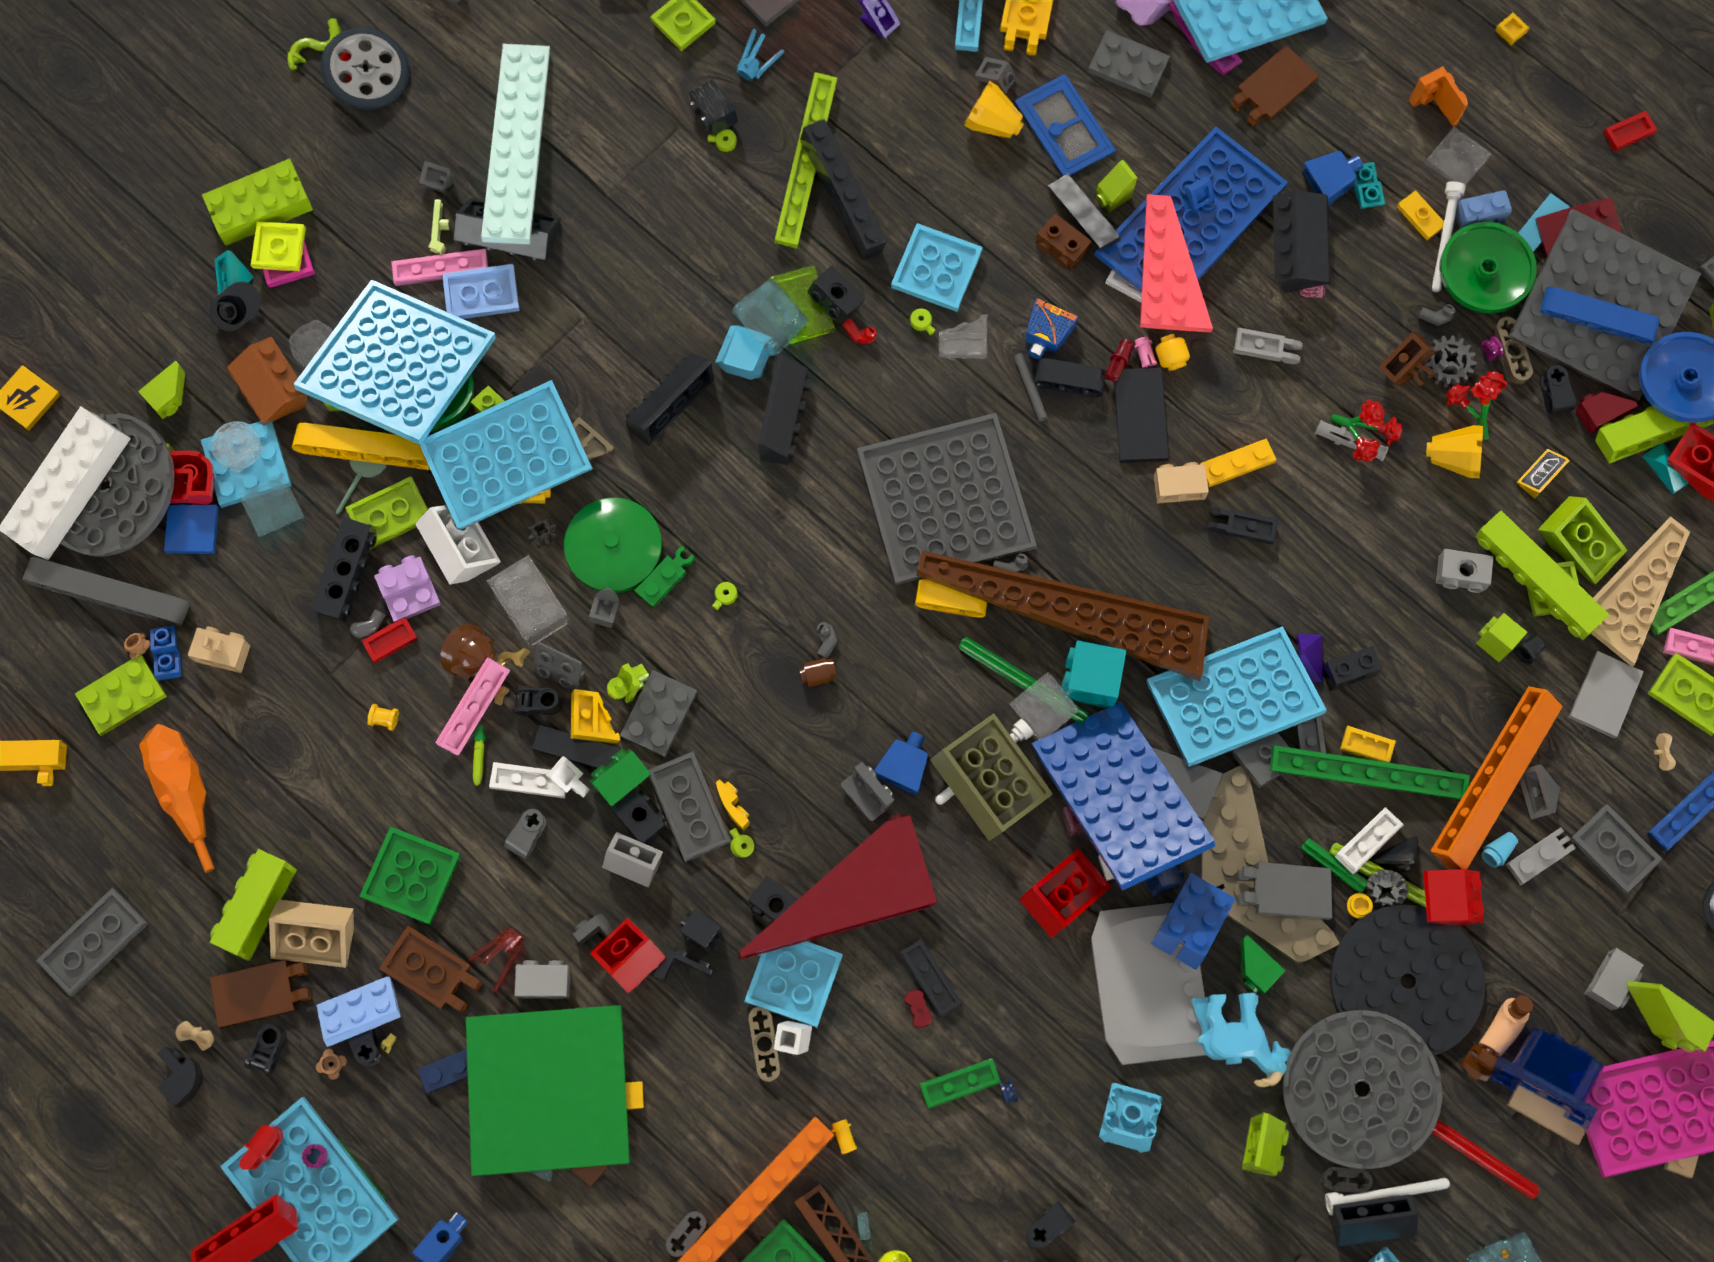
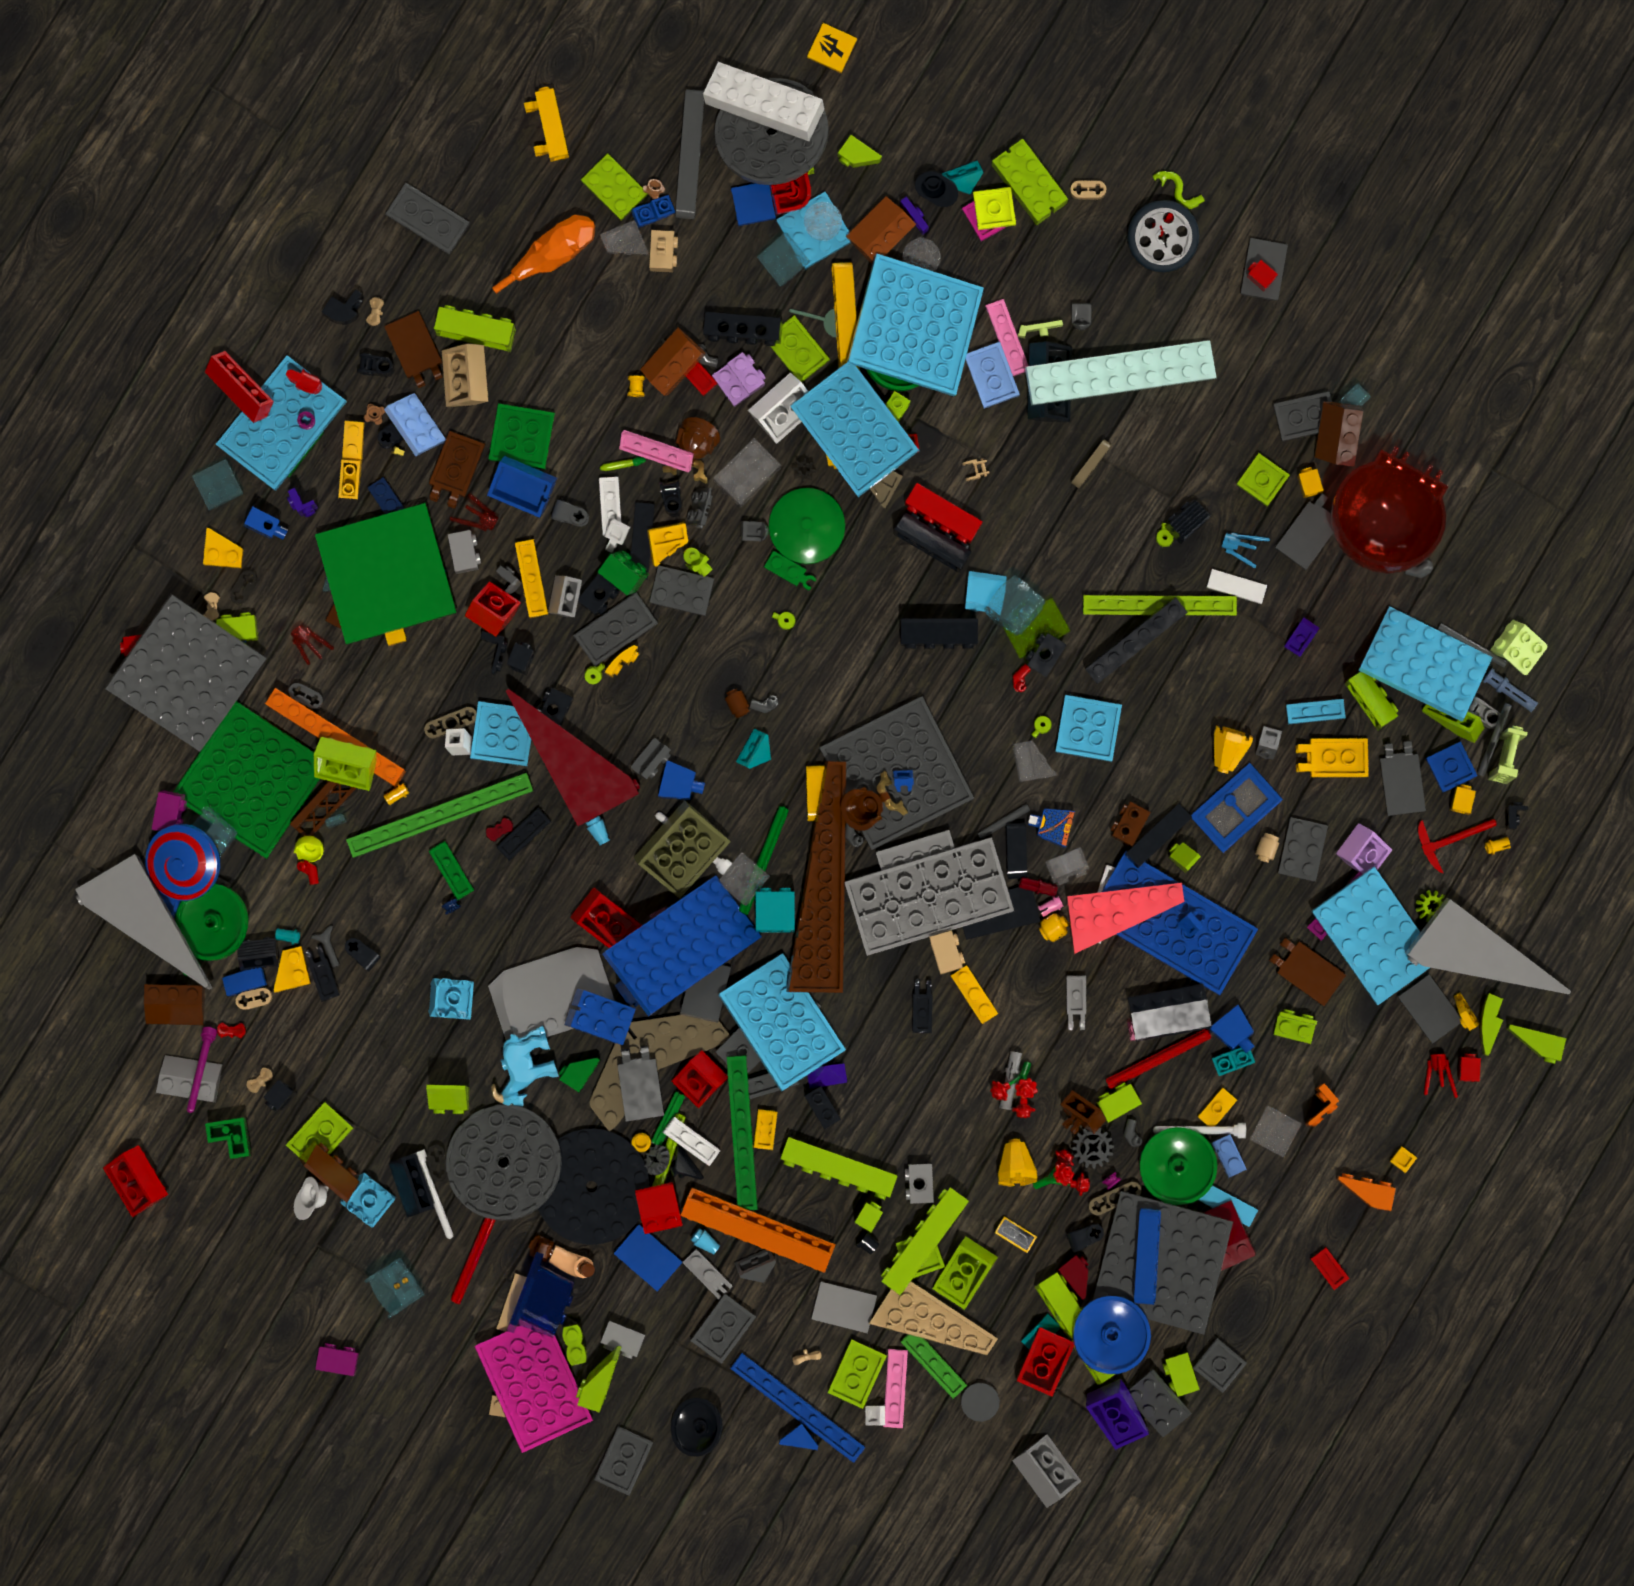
camera: 80 degrees right, 10 degrees up
none -> dark purple bracket [287,488,318,518]
none -> clear red plant [291,625,334,665]
none -> lime slope [314,737,376,791]
none -> yellow slope [339,420,365,499]
none -> bright green plate [346,773,533,858]
none -> blue piece [487,456,557,518]
none -> yellow plate [515,539,548,618]
none -> lime brick [563,1324,587,1365]
none -> medium azure cone [586,816,610,845]
none -> clear wing [600,220,649,256]
none -> blue tile [614,1225,682,1292]
none -> dark orange slope [640,327,706,396]
none -> red slope [671,1050,728,1109]
none -> teal slope [736,729,771,769]
none -> lime brick [781,1137,897,1200]
none -> reddish brown helmet [841,771,908,831]
none -> light grey slope [845,830,1014,956]
none -> blue tile [893,770,914,792]
none -> dark purple plate [900,196,929,235]
none -> red brick [905,483,983,544]
none -> tan piece [962,459,990,481]
none -> clear brick [1045,847,1090,885]
none -> tan beam [1070,181,1106,200]
none -> dark tan beam [1071,439,1112,489]
none -> lime brick [1096,1083,1142,1123]
none -> red axle [1106,1029,1211,1089]
none -> white tile [1207,569,1267,604]
none -> tan brick [1255,833,1279,863]
none -> lime bracket [1273,1009,1317,1044]
none -> orange slope [1337,1173,1396,1211]

